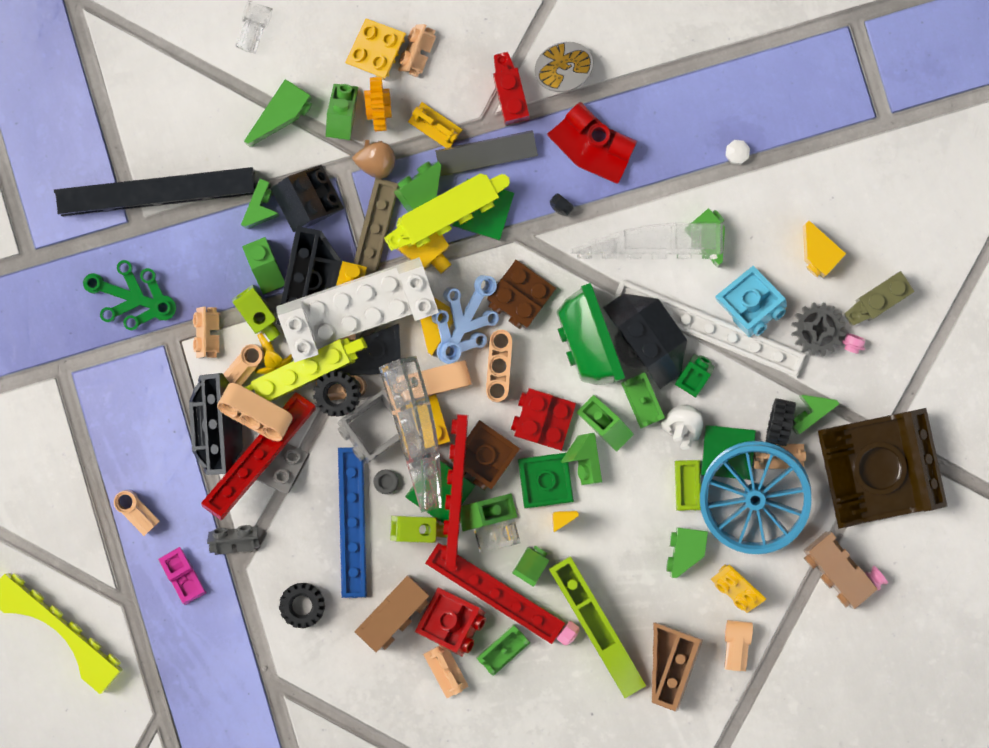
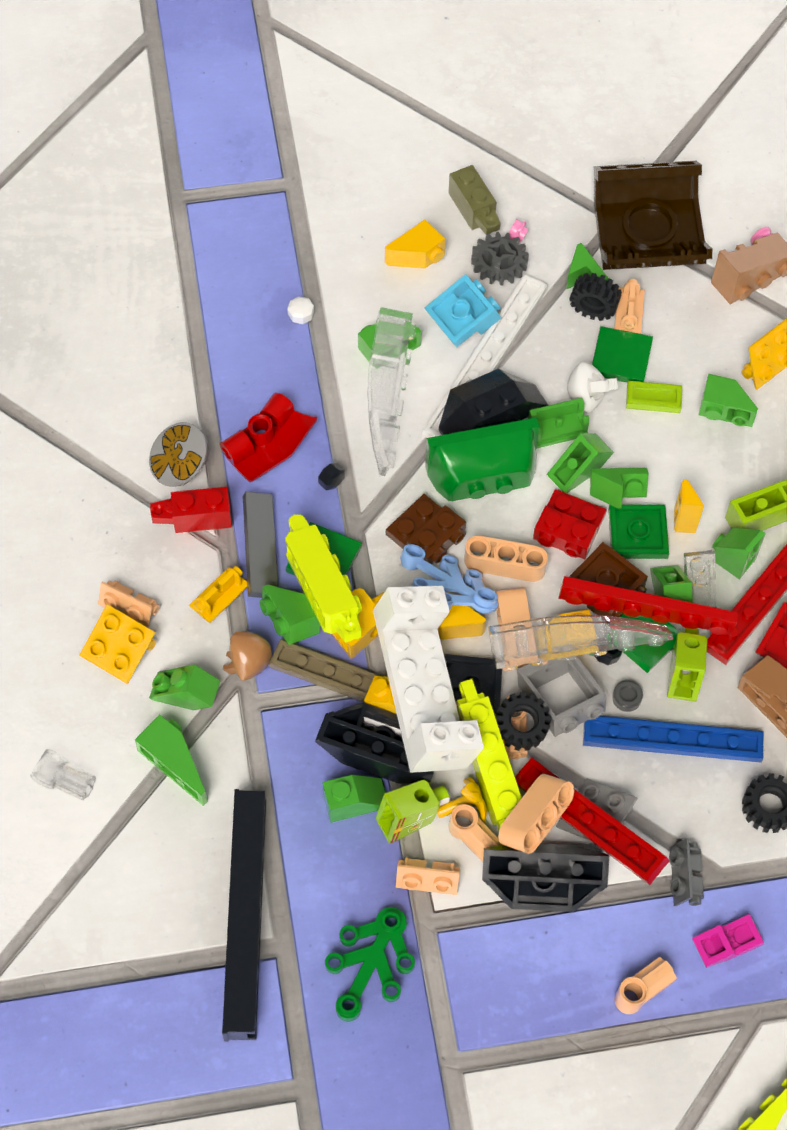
camera: 85 degrees left, 25 degrees down
bright green slope [241,179,280,229] -> none
black slope [271,164,344,233] -> none
light orange gear [364,77,392,132] -> none
green bracket [675,354,714,398] -> none
dark azure wheel [700,441,811,554] -> none

